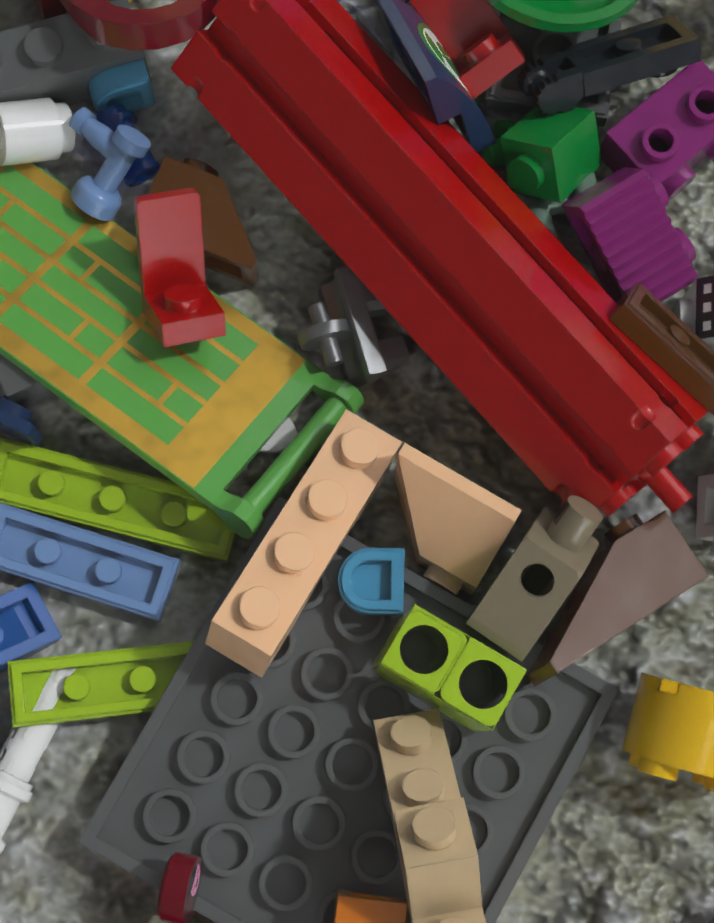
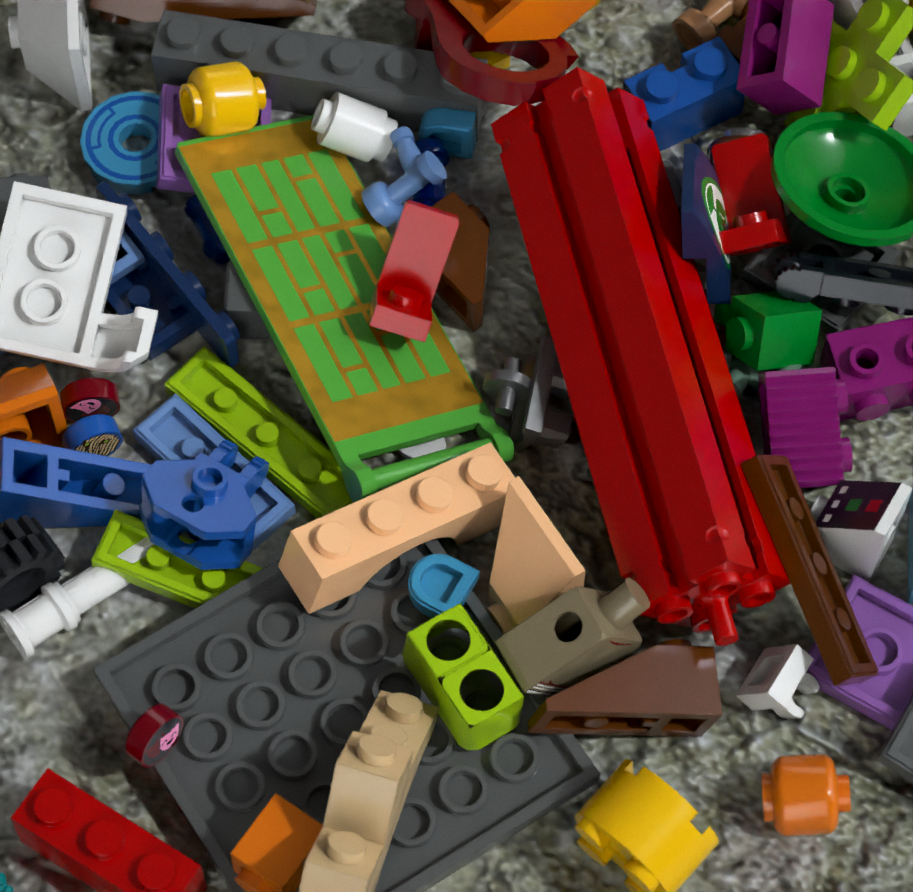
camera: 30 degrees right, 15 degrees down
none -> blue hinge [139,439,270,570]

